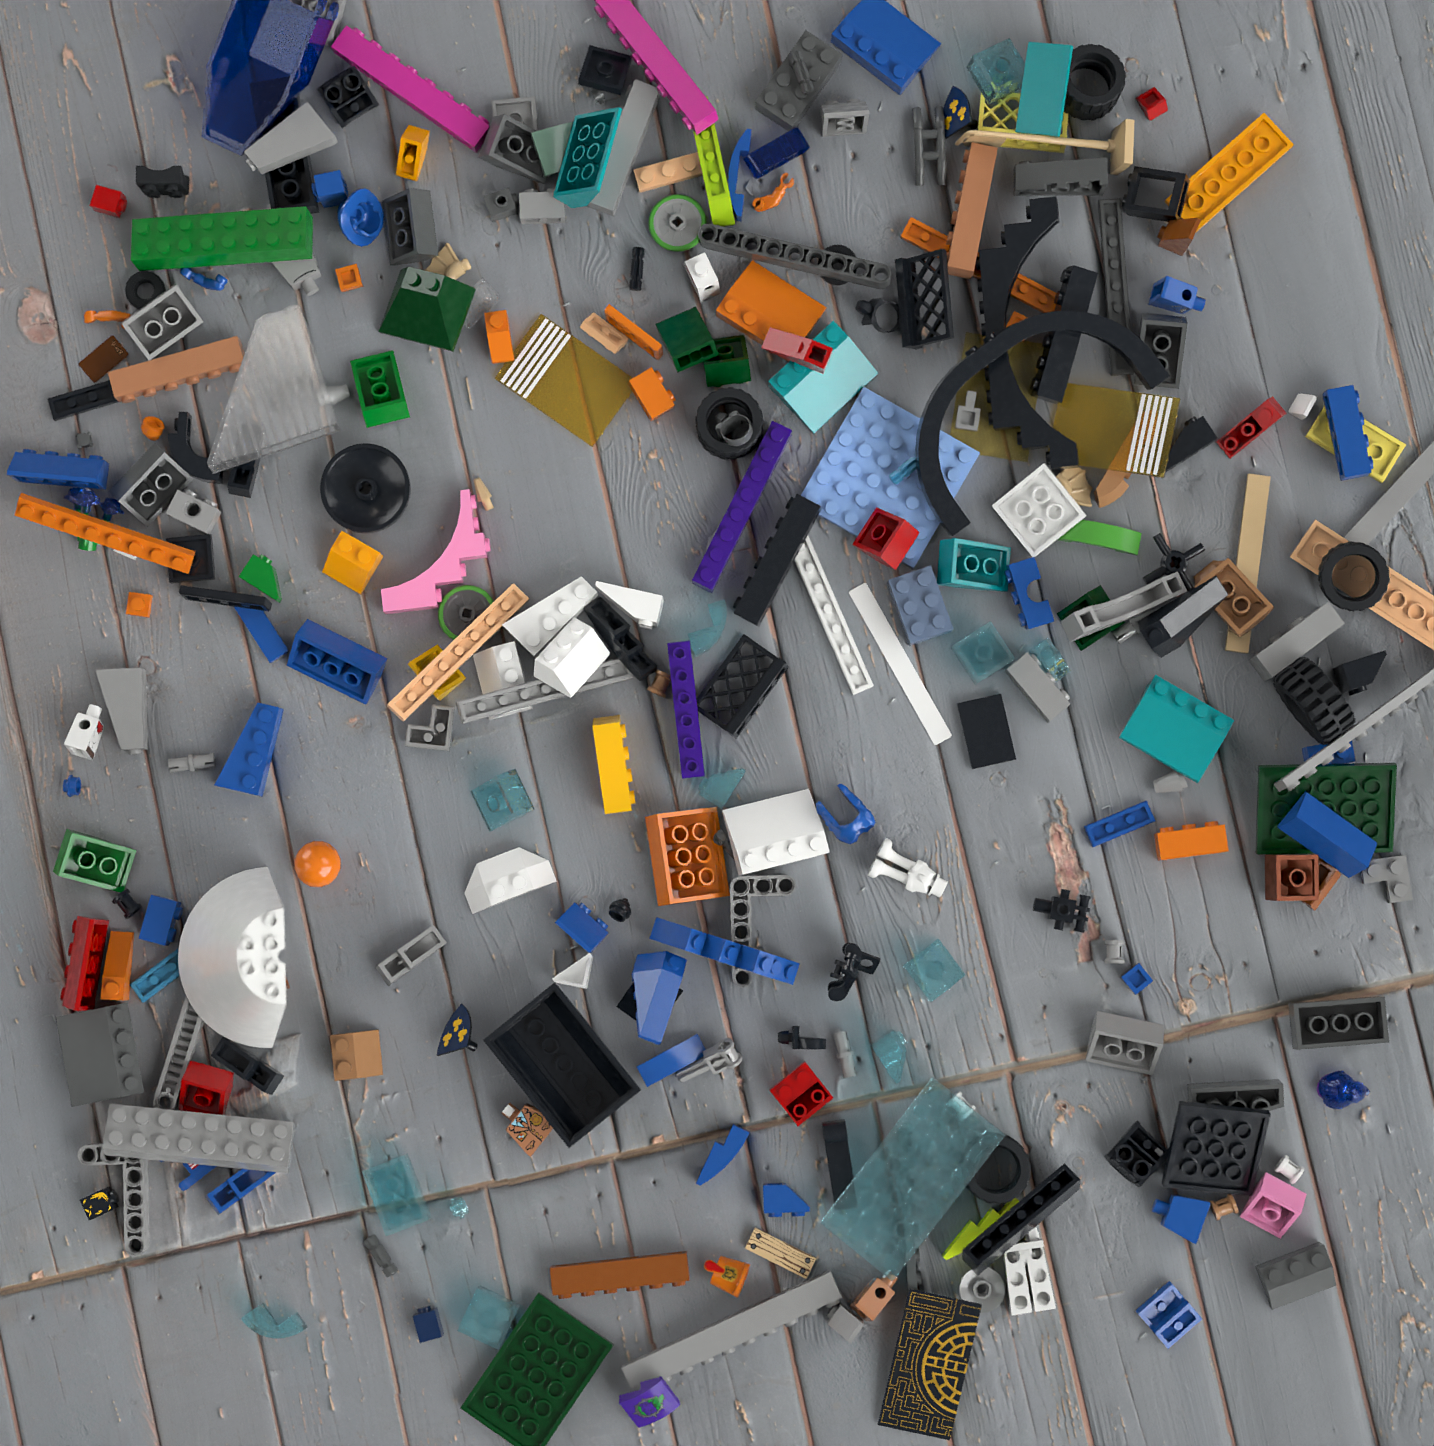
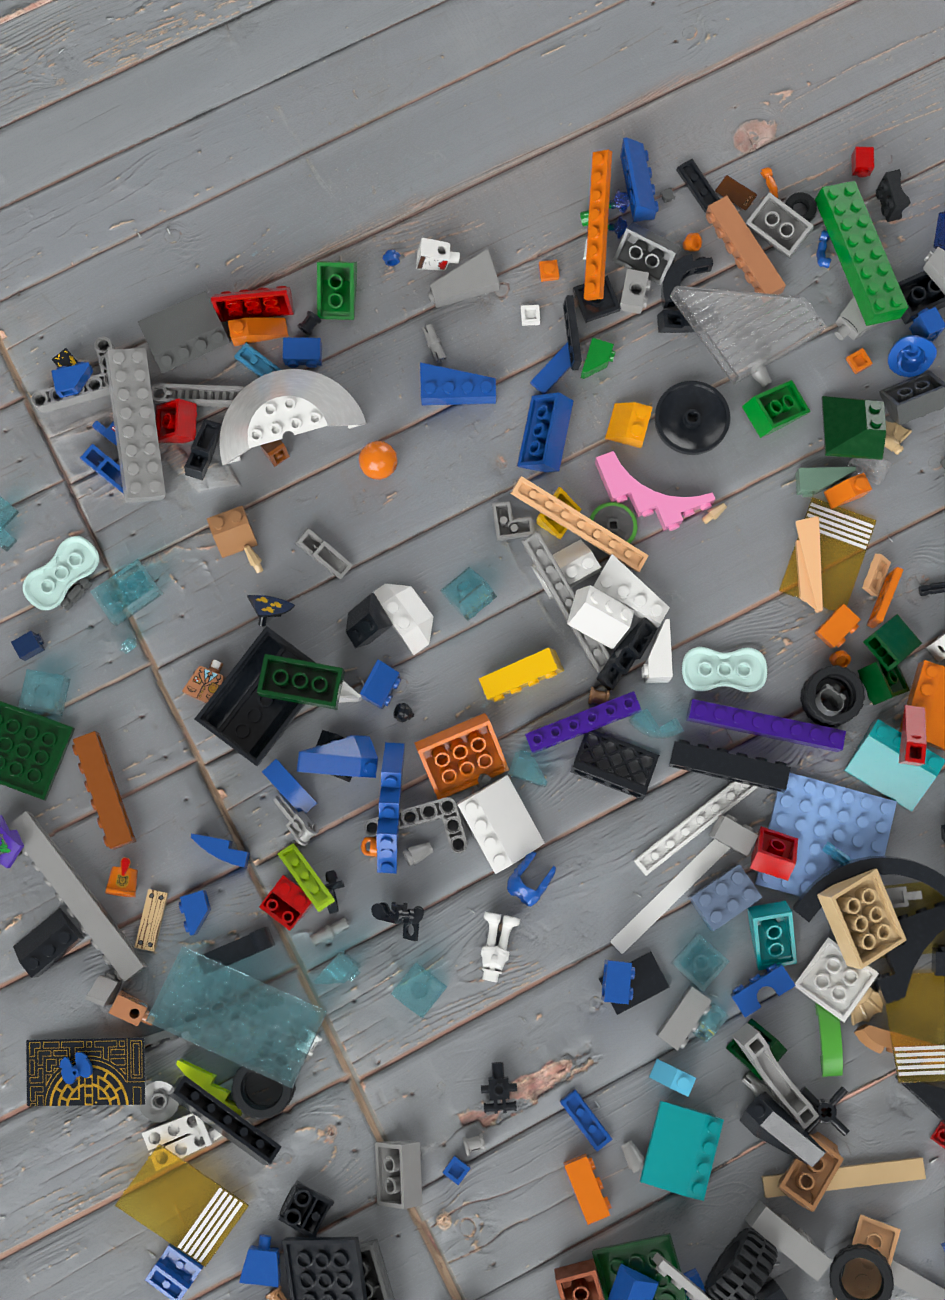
camera: 70 degrees right, 5 degrees down
none -> black slope [13,908,85,978]
none -> light aqua plate [23,536,99,610]
none -> blue slope [51,362,93,398]
none -> blue piece [59,1052,93,1084]
none -> clear yellow piece [115,1144,249,1267]
none -> tan bar [244,545,263,573]
none -> dark green brick [257,654,345,710]
none -> lime plate [278,843,335,912]
none -> black slope [346,593,393,649]
none -> orange tile [361,837,377,857]
none -> light grey cone [403,842,433,866]
none -> white tile [520,305,540,326]
none -> blue brick [601,960,635,1004]
none -> medium azure slope [649,1059,696,1097]
none -> light aqua plate [682,647,767,692]
none -> light grey brick [709,814,758,856]
none -> sand green slope [795,467,856,497]
none -> light nougat wedge [795,516,823,613]
none -> tan slope [817,869,906,969]
none -> orange tile [829,650,851,667]

